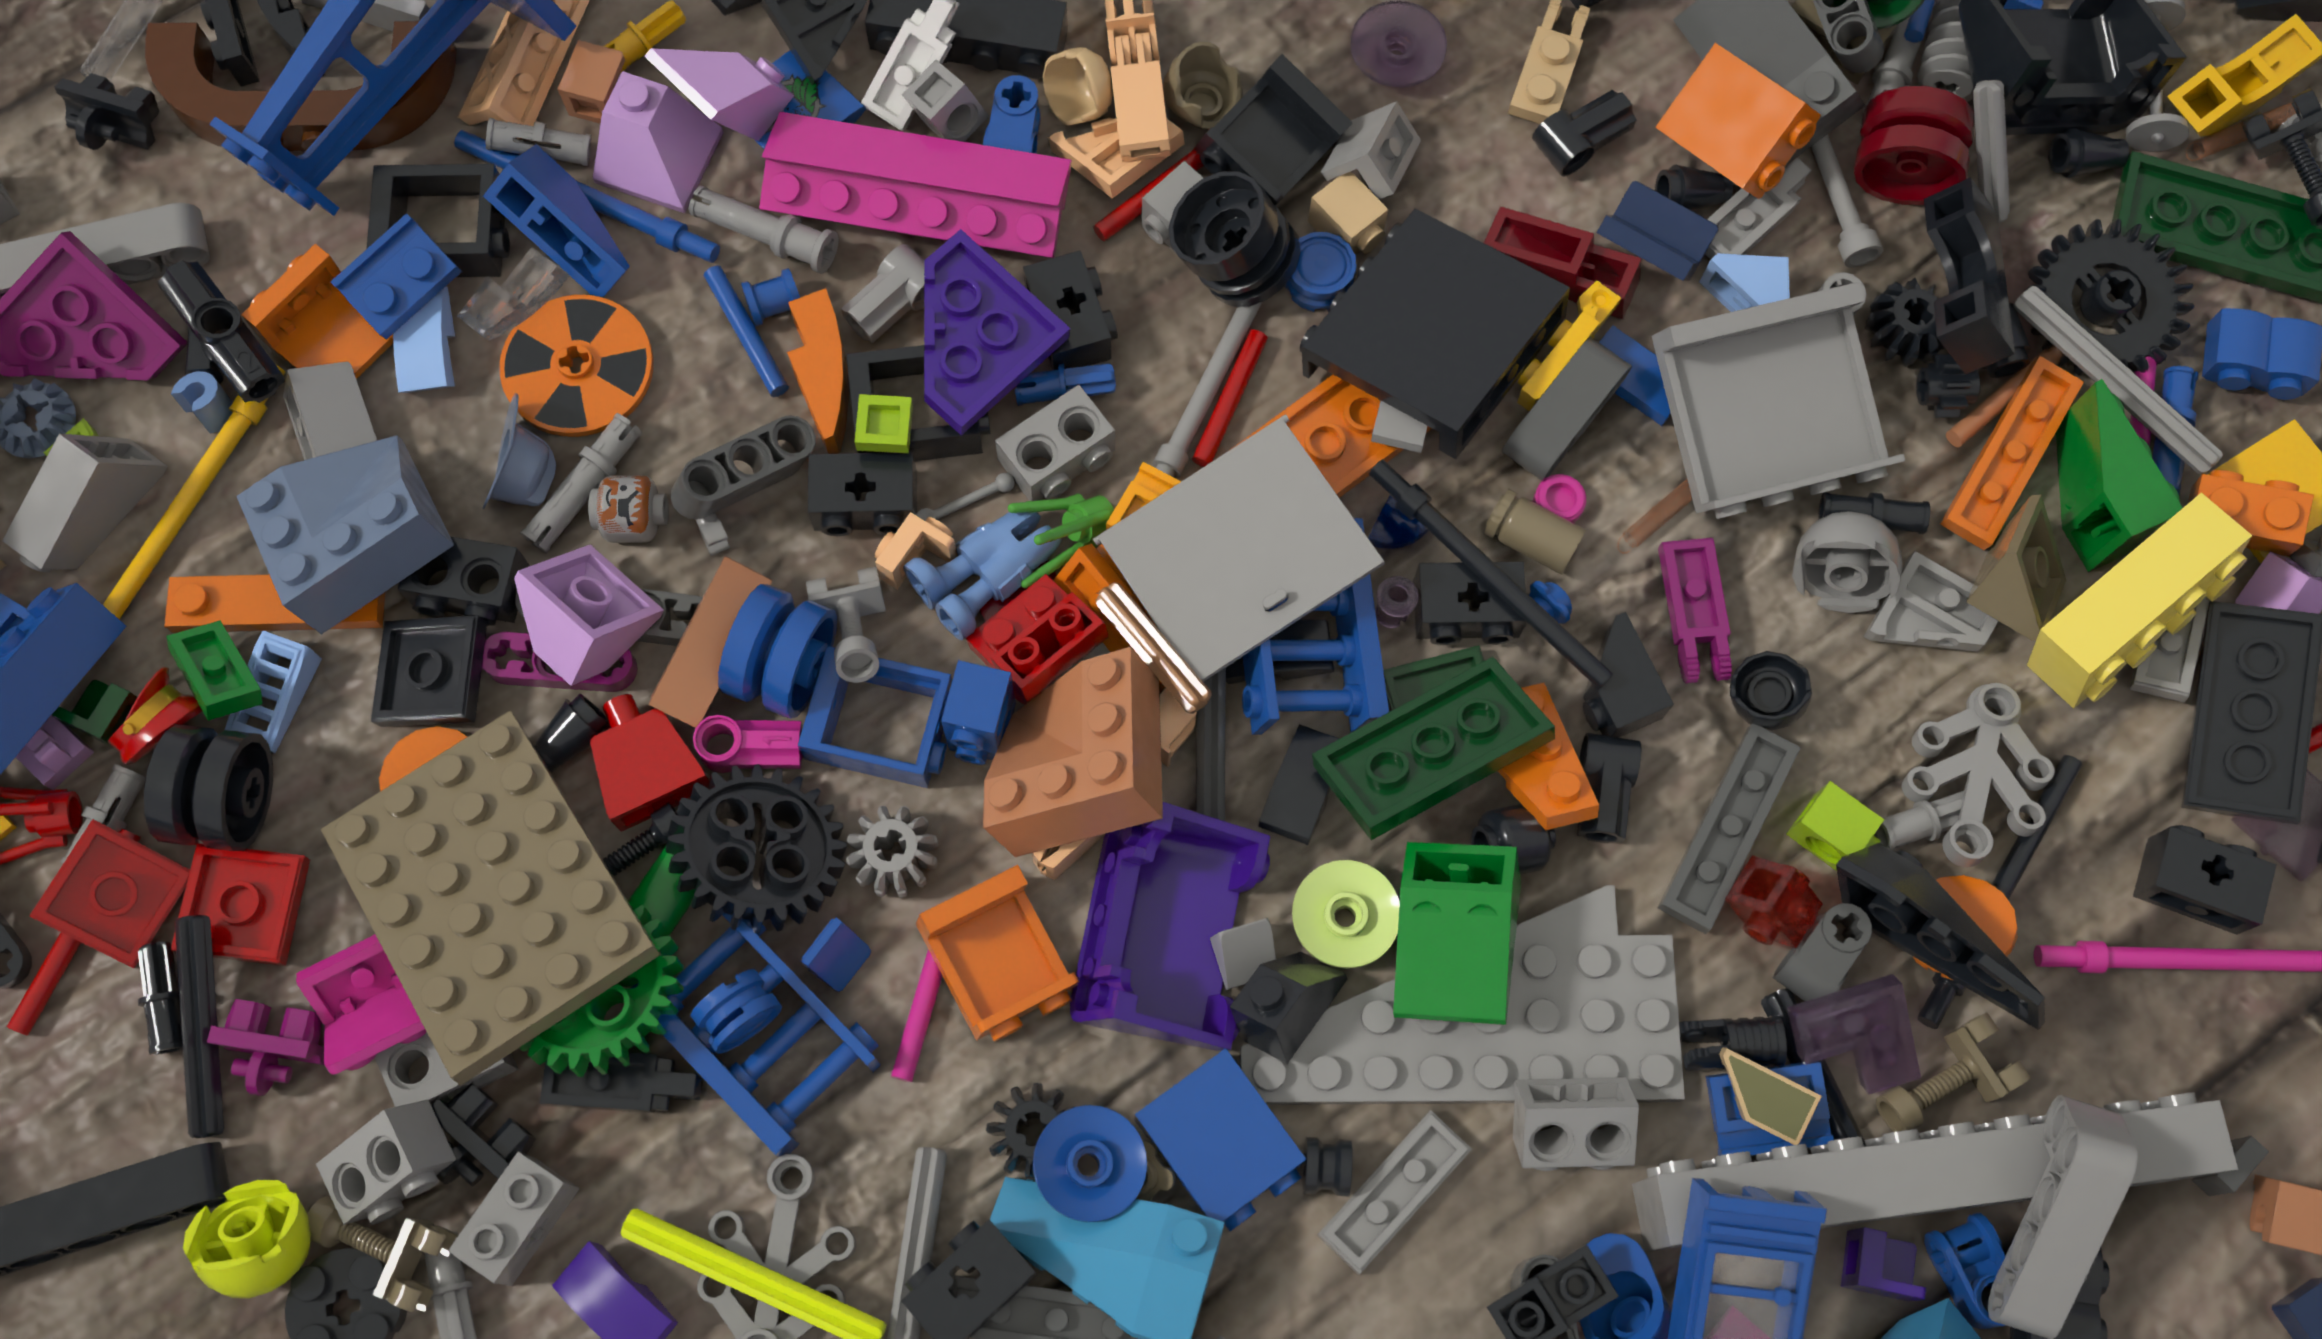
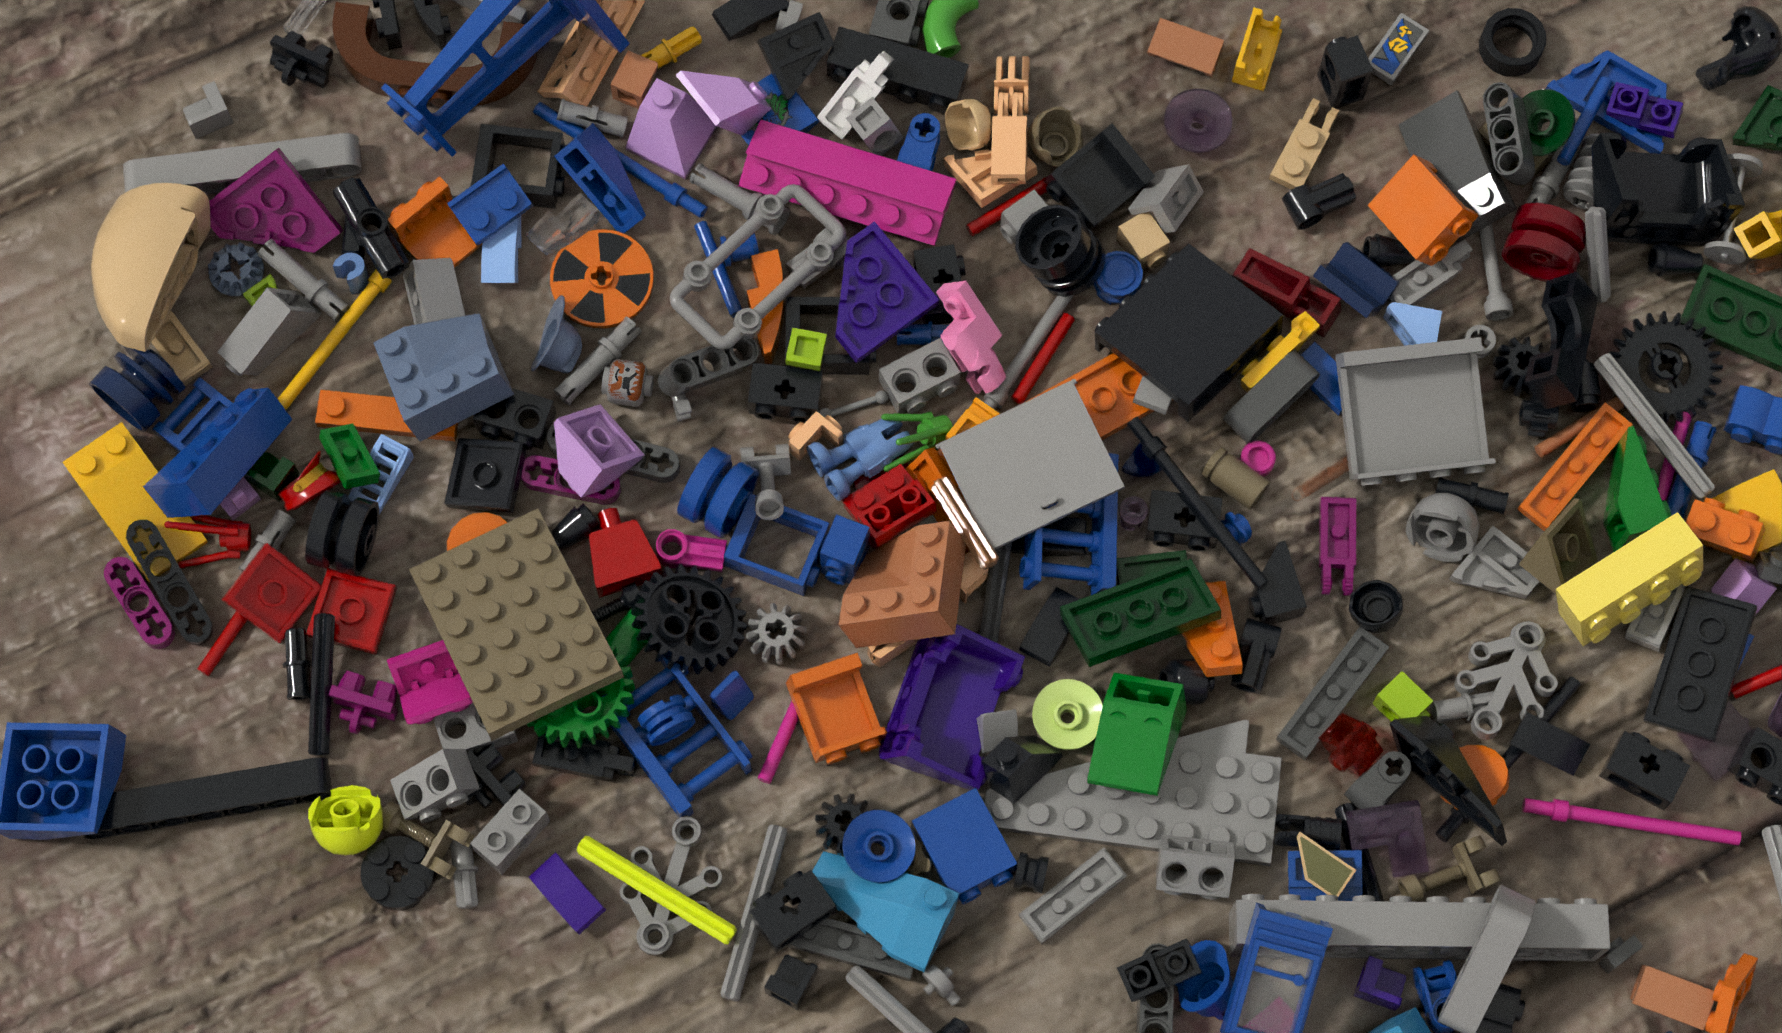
camera: 10 degrees right, 0 degrees up
nougat slope [649,556,773,728] -> none
none -> light grey pin [258,239,350,322]
none -> light grey bar [669,184,846,350]
none -> bright pink plate [936,281,1006,394]
none -> black slope [1509,711,1590,776]

